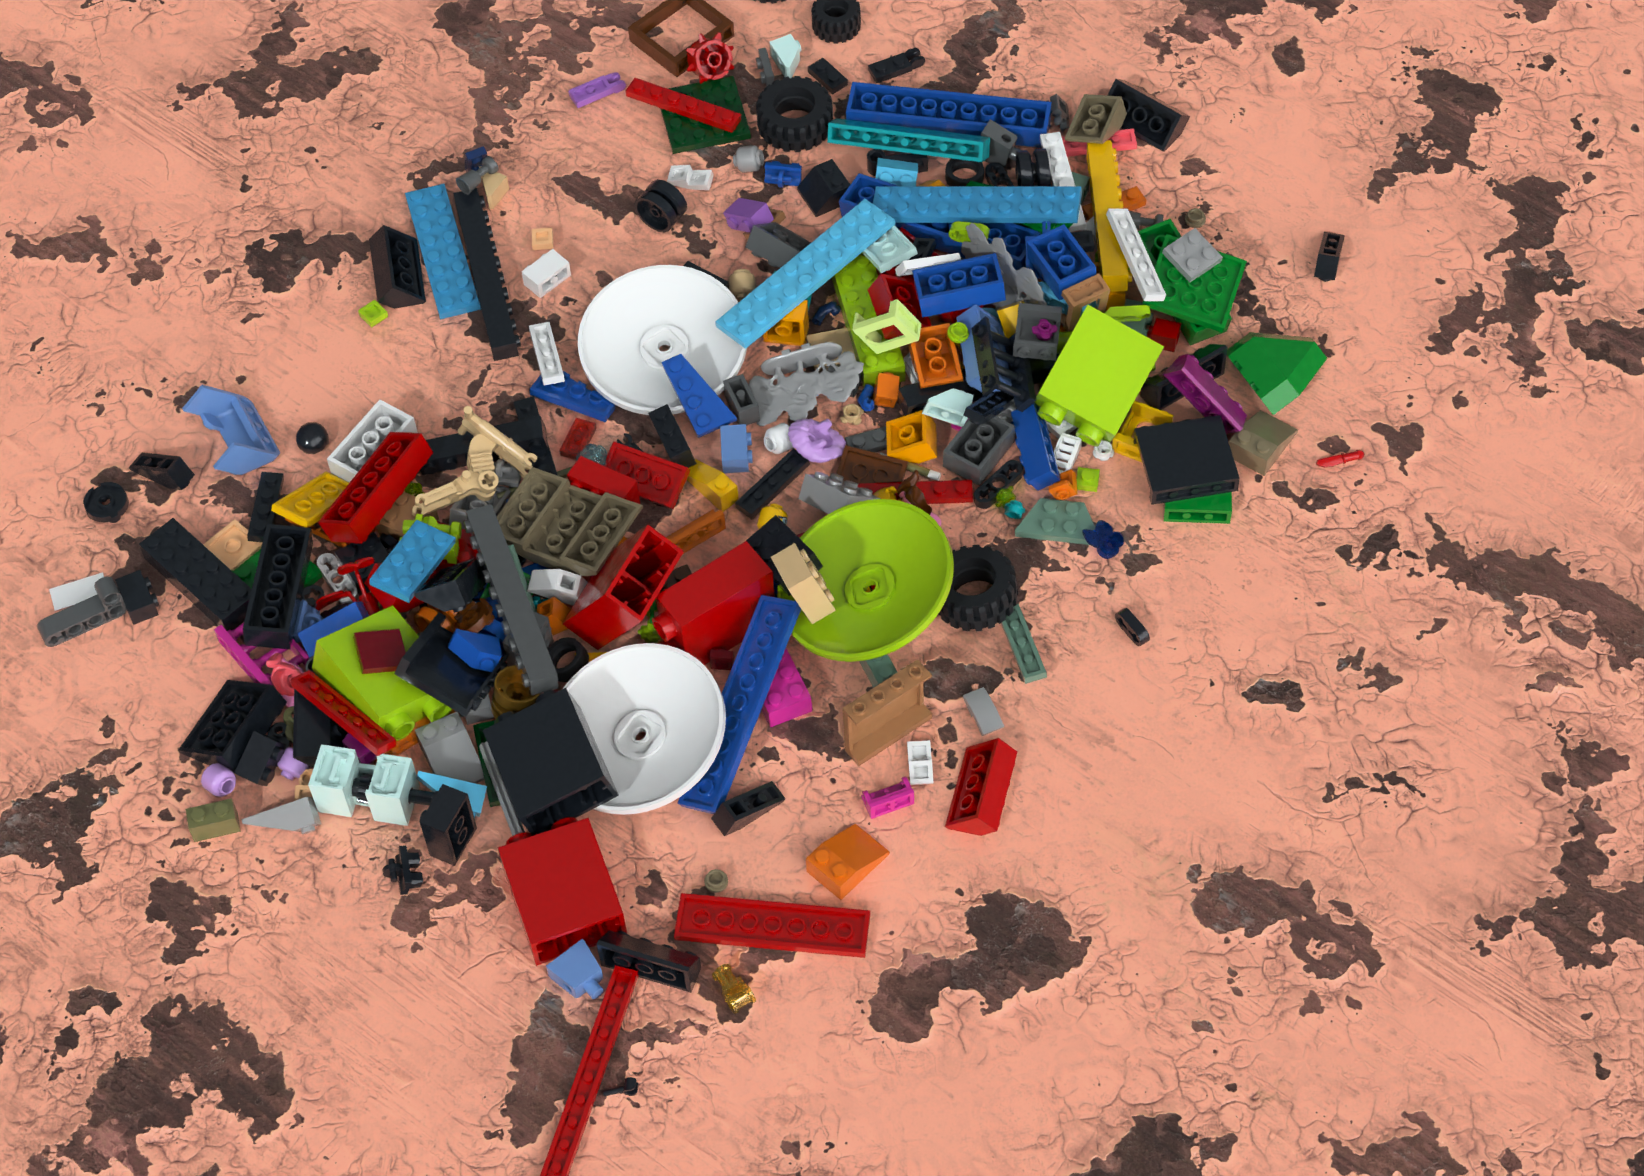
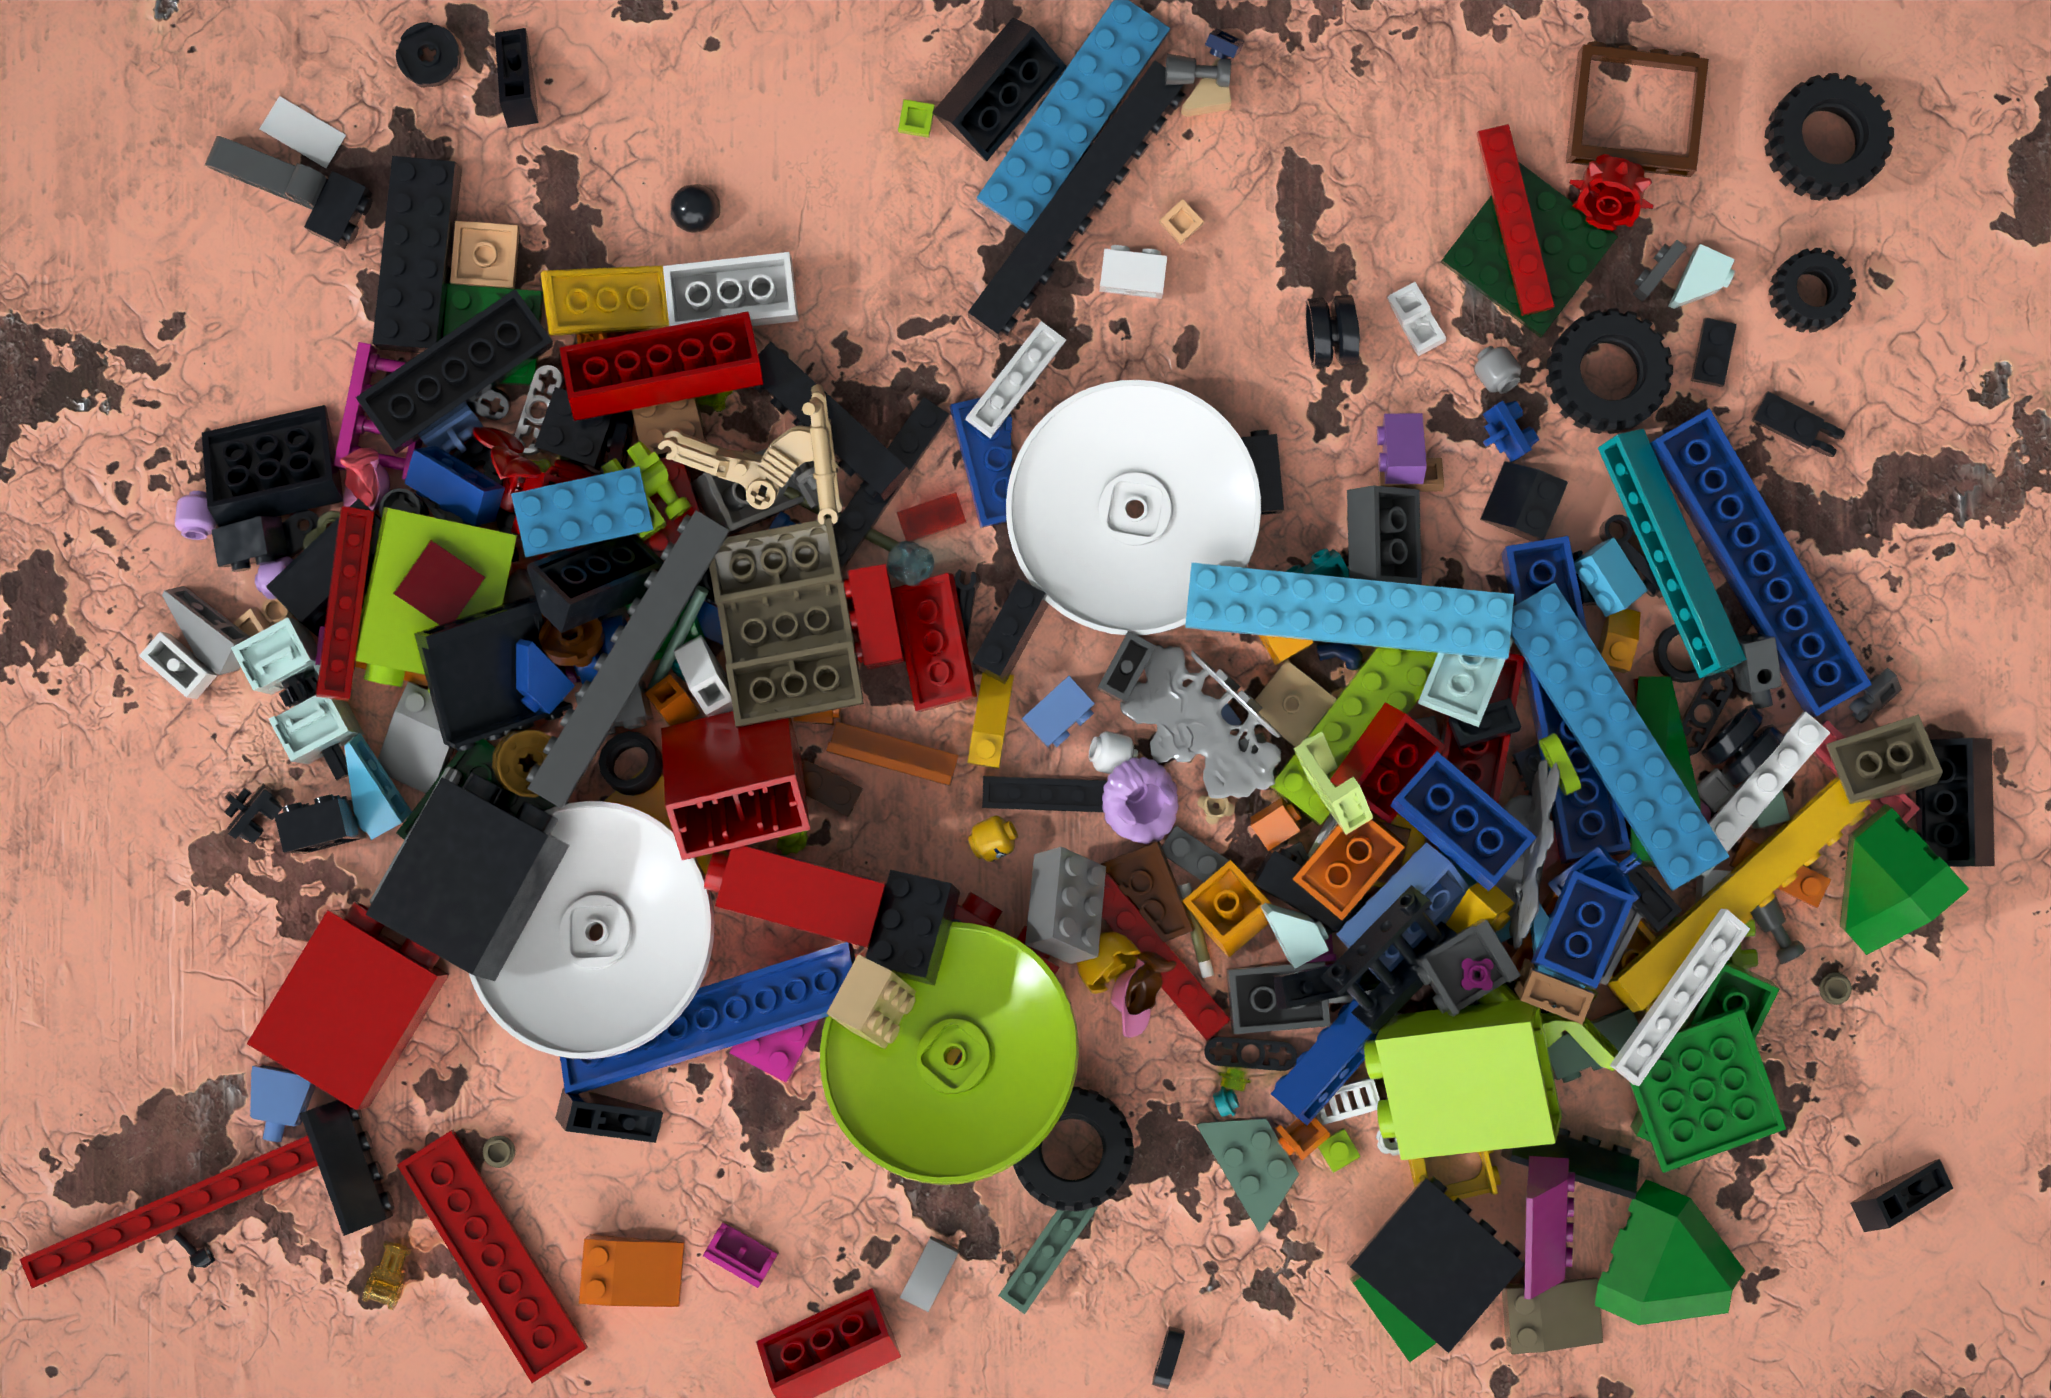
camera: 50 degrees right, 30 degrees up
medium blue windscreen [182,385,280,475] -> none
olive brick [186,798,241,842] -> none
black plate [247,472,284,542] -> none
medium lavender hinge [568,72,626,108] -> none
blue wing [662,354,737,438] -> none
dark red plate [710,649,734,671] -> none
tan head [728,269,756,301] -> none
medium nougat panel [843,659,932,766] -> none
blue arm [857,384,875,412] -> none
white tile [895,253,961,276] -> none
white slope [907,740,934,785] -> none
lime plate [947,322,969,343] -> none
clear blue plate [1082,520,1124,559] -> none
red brick [1147,318,1181,352] -> none
light grey plate [1162,228,1223,282] -> none
none -> white brick [139,632,218,699]
none -> green panel [1840,804,1969,955]

